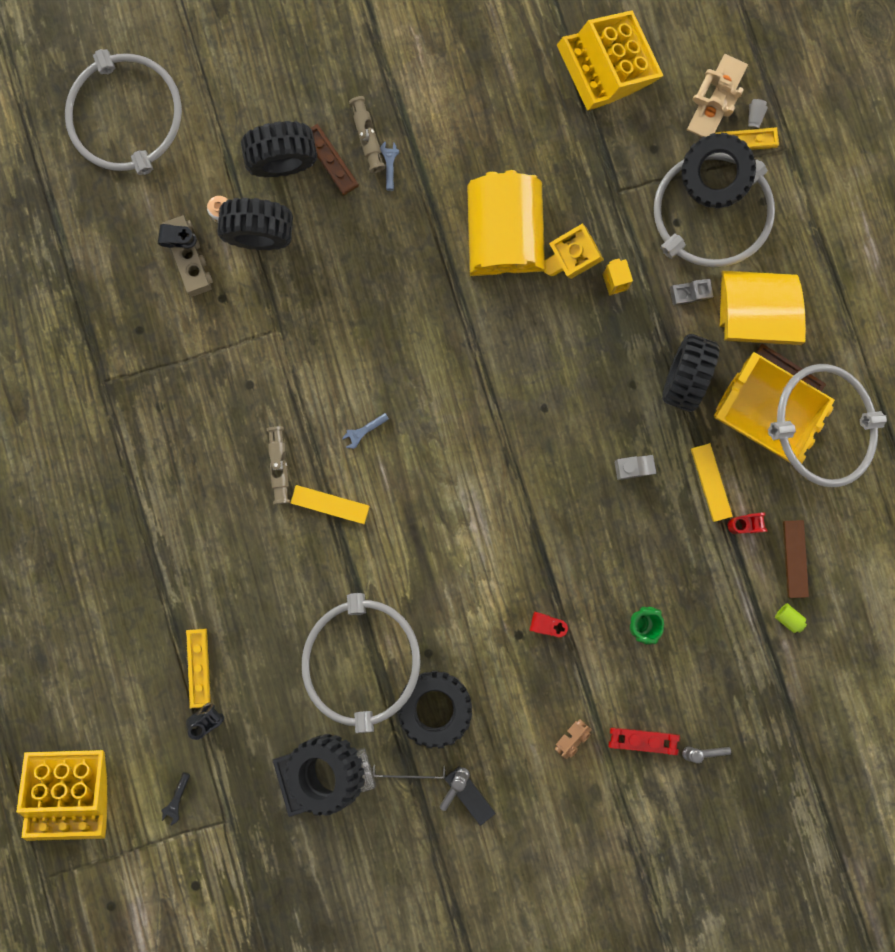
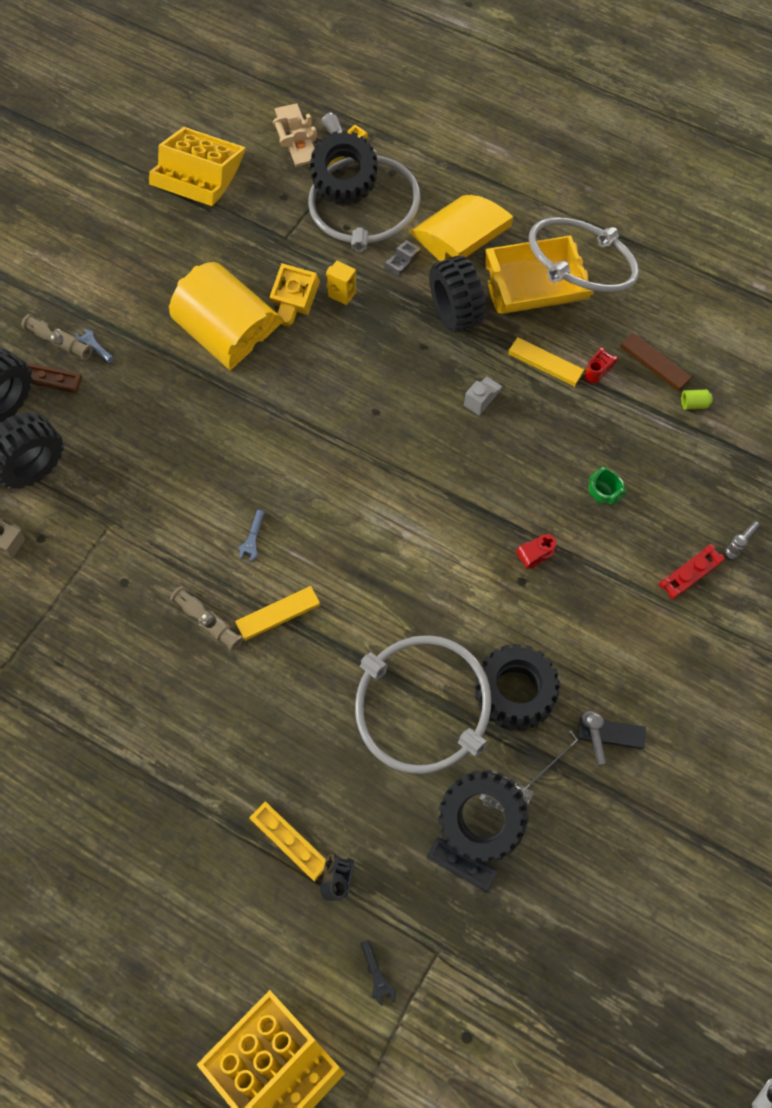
camera: 45 degrees left, 20 degrees down
medium nougat hinge [555,719,592,759] -> none

